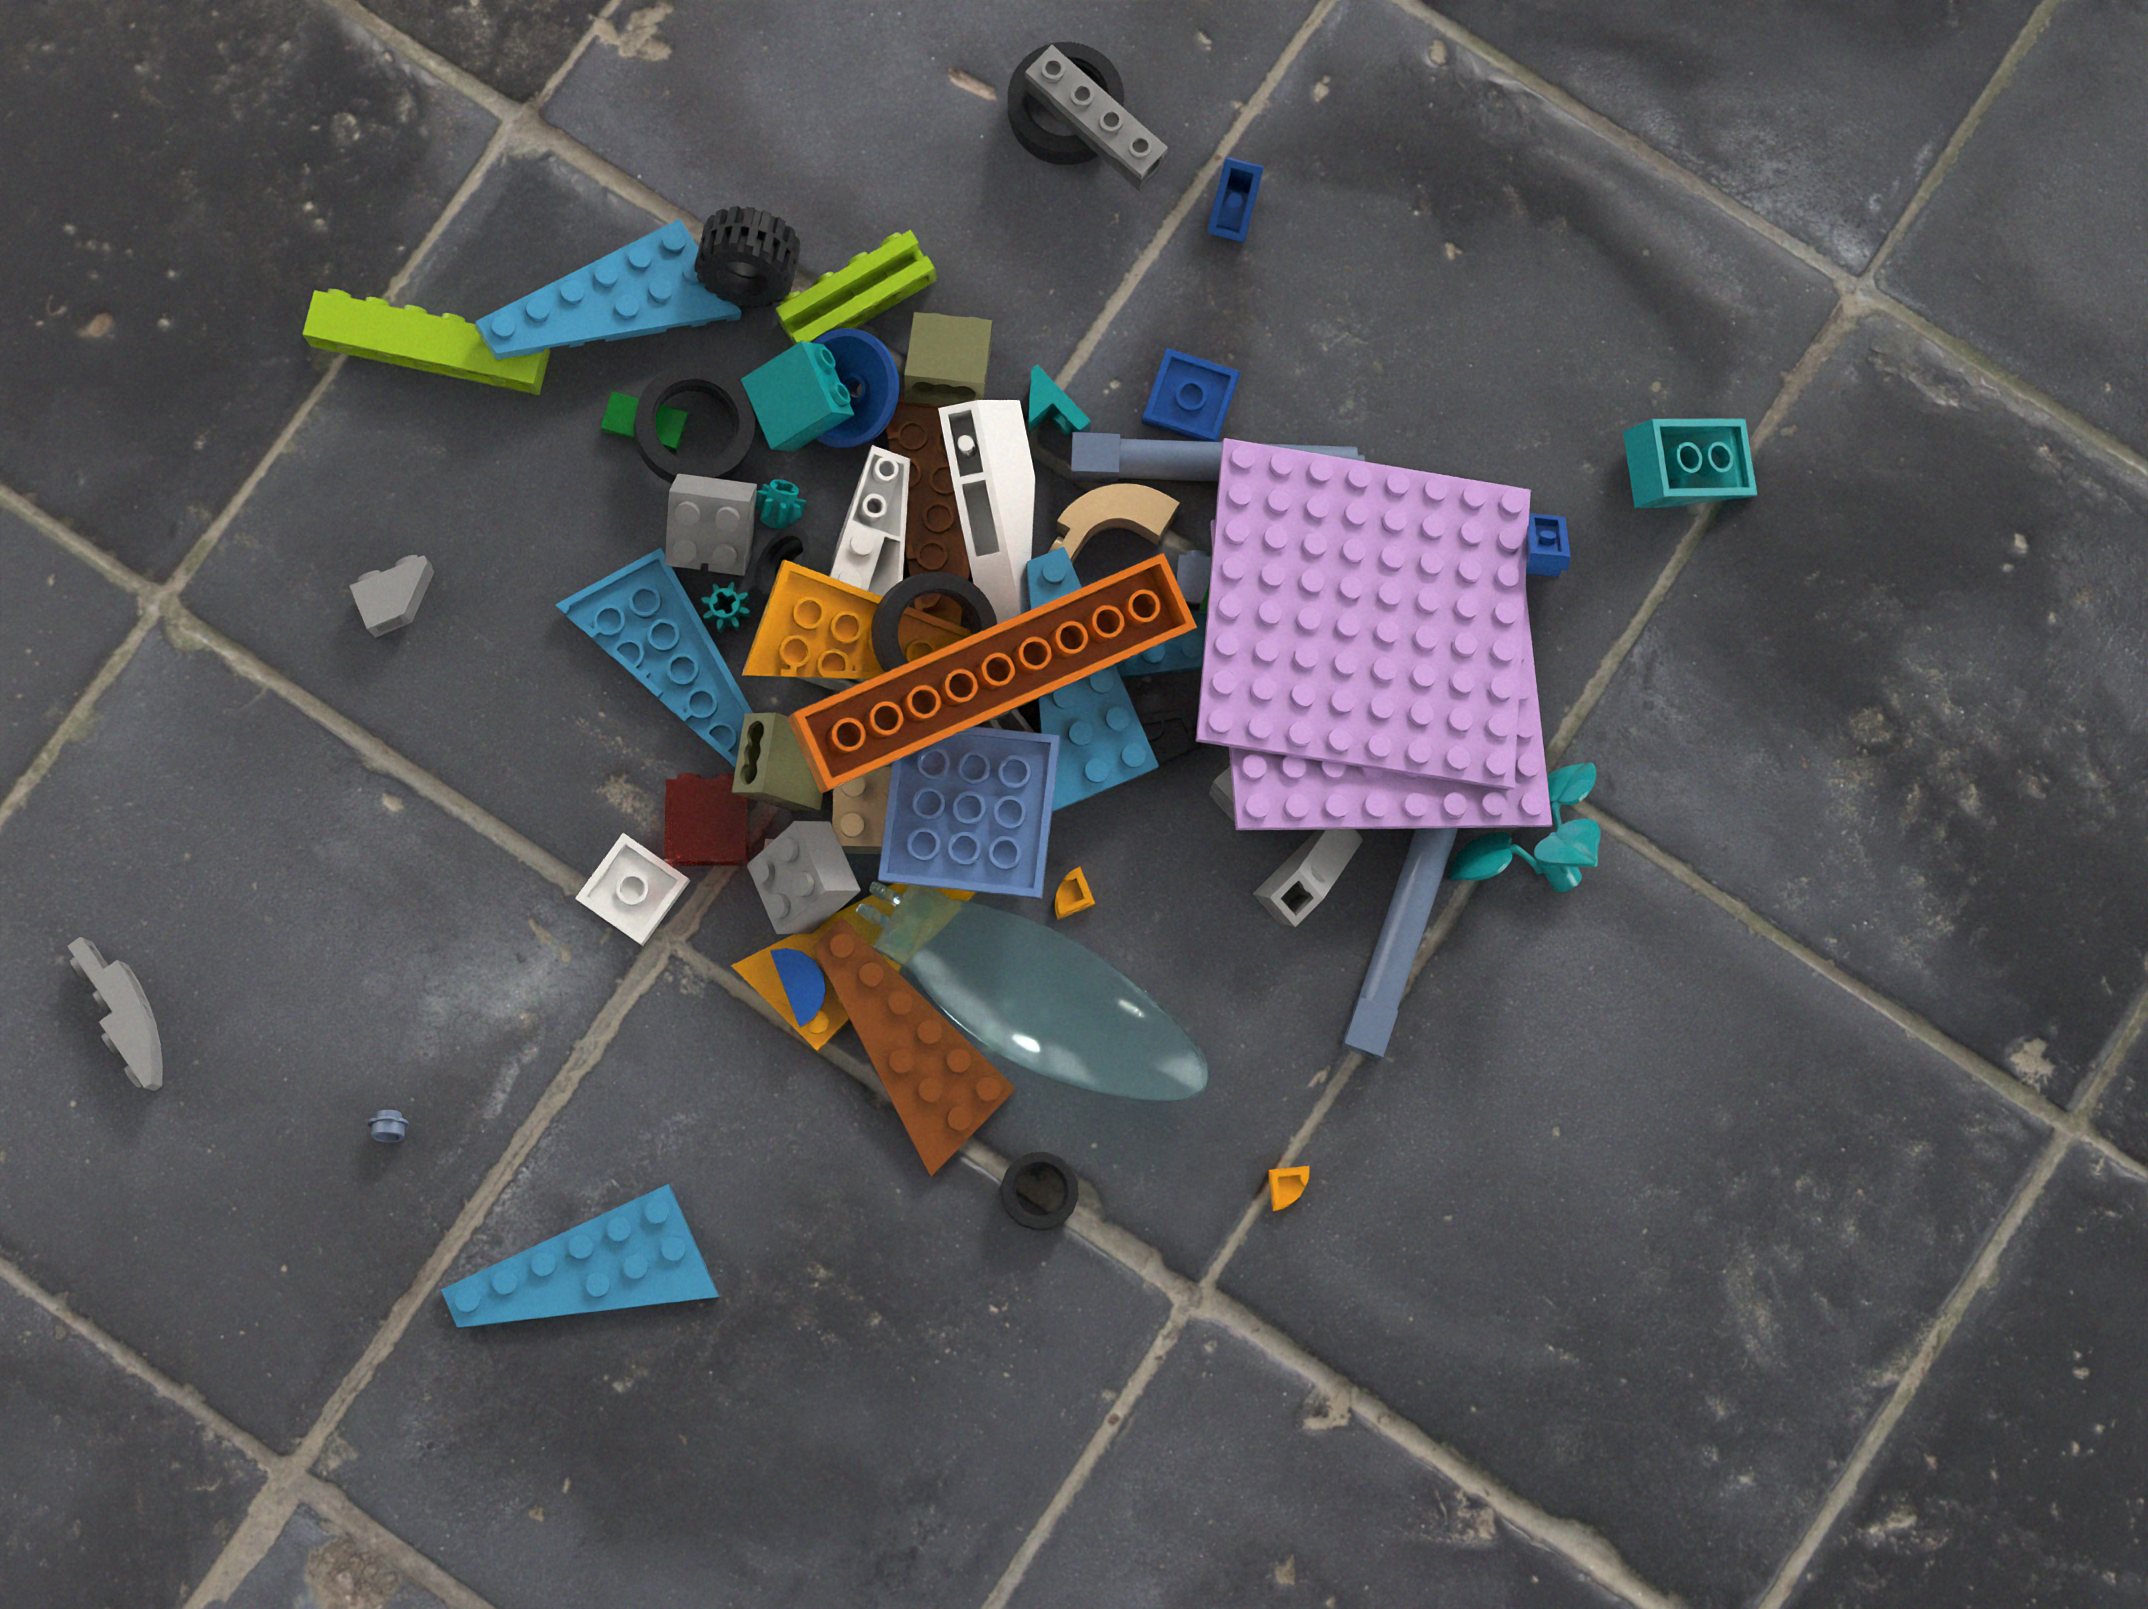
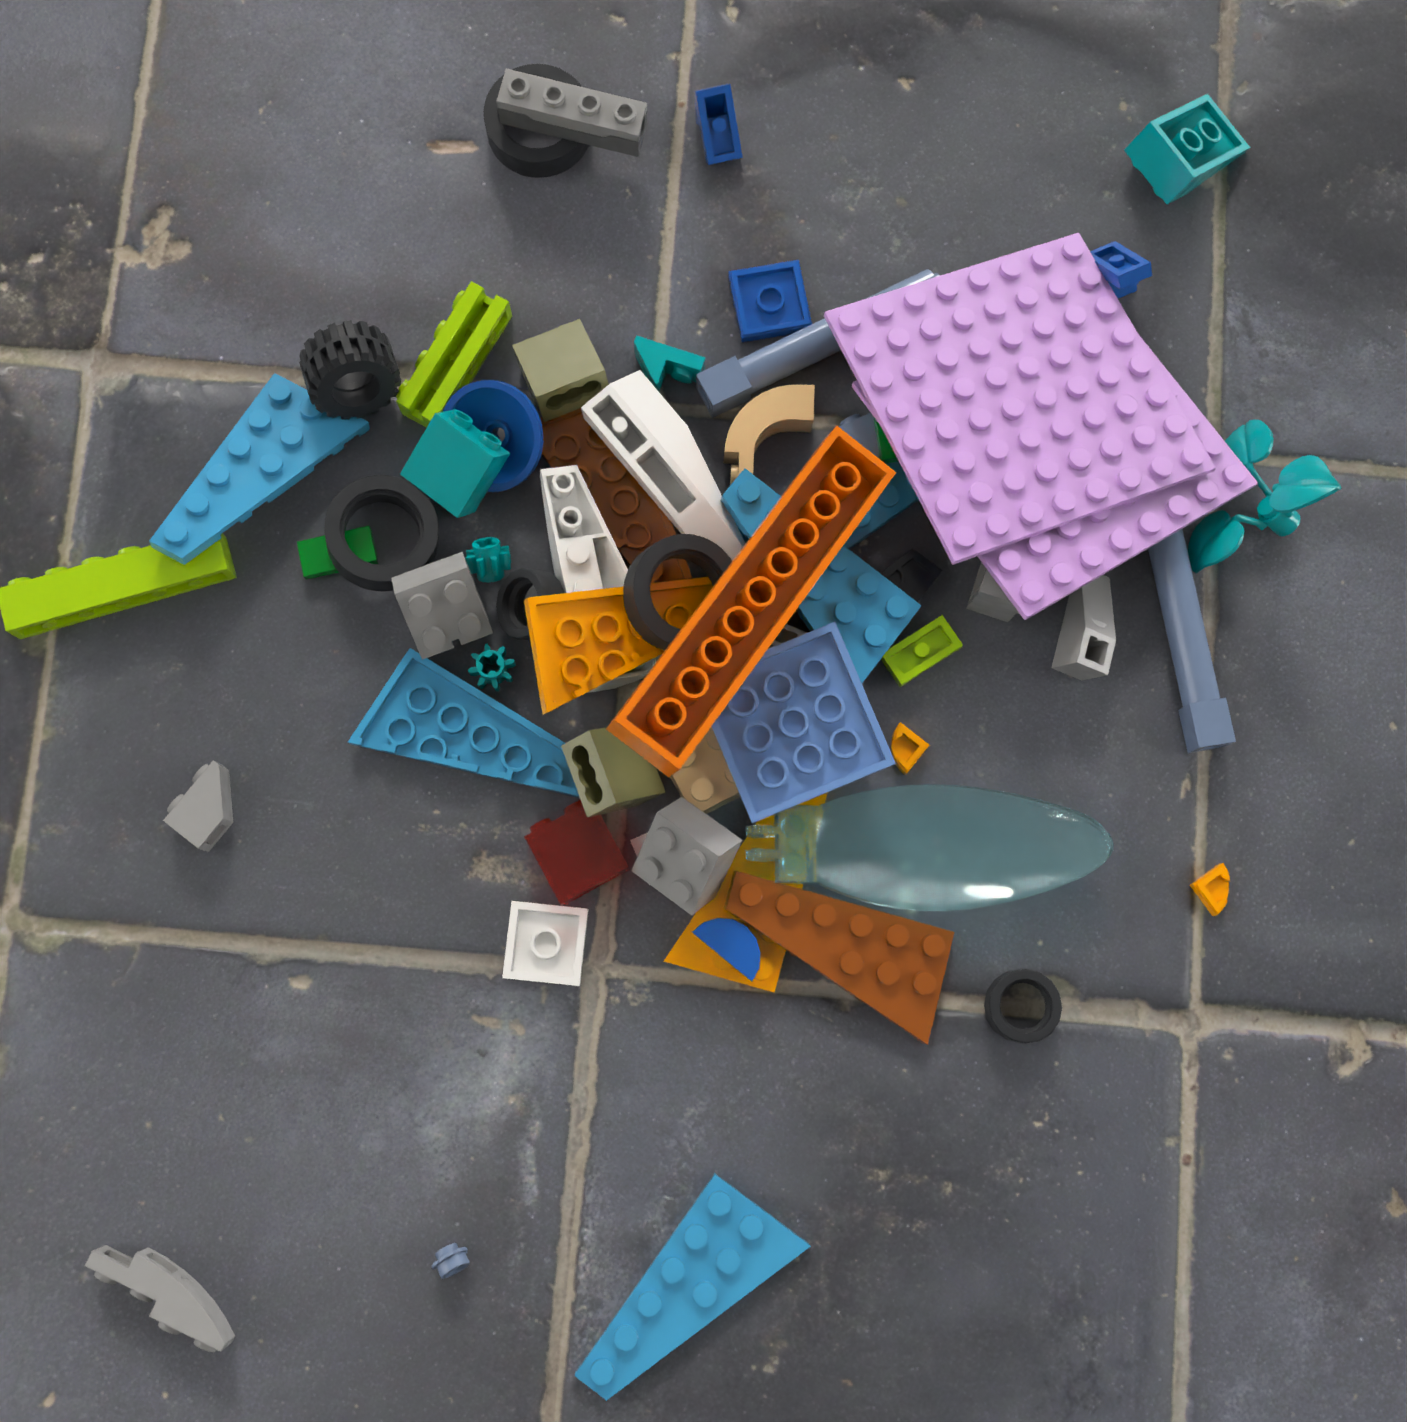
camera: 30 degrees left, 0 degrees up
none -> lime plate [881,615,963,687]

